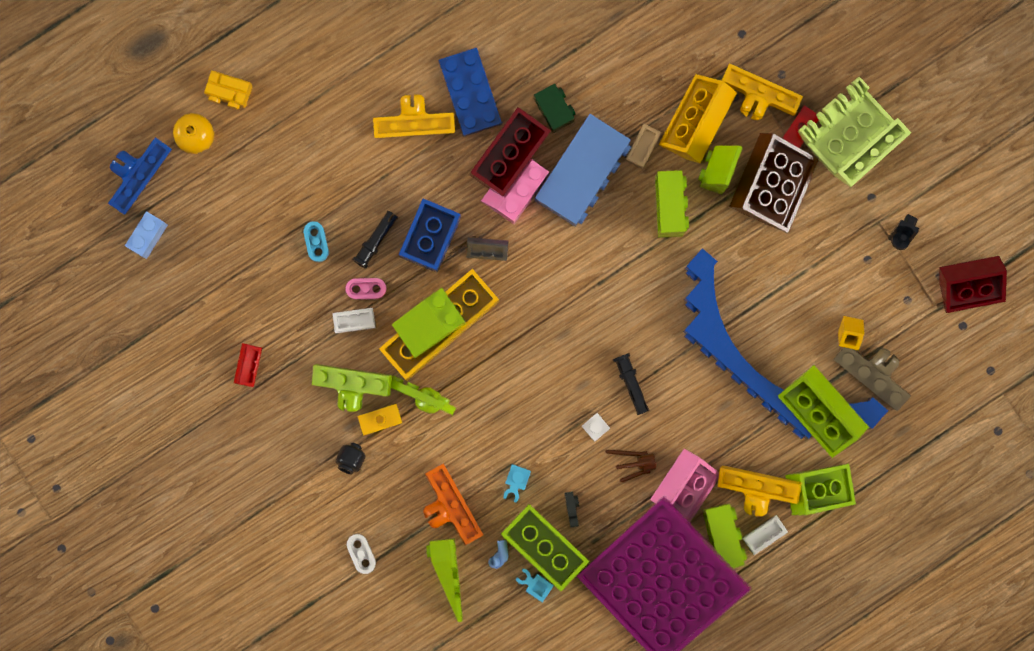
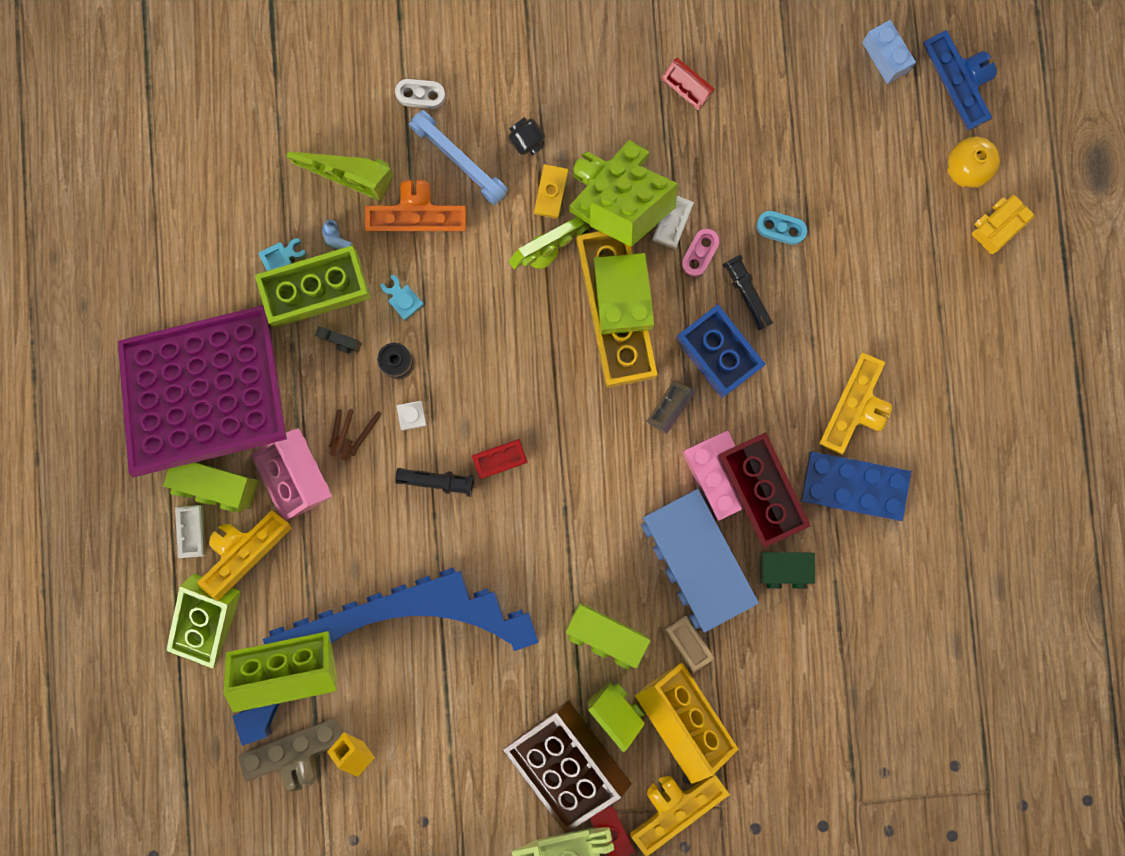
camera: 120 degrees right, 0 degrees up
none -> black wheel [377,342,415,380]
none -> light blue piece [408,110,509,206]
none -> red plate [472,439,528,480]
none -> lime brick [590,164,678,247]

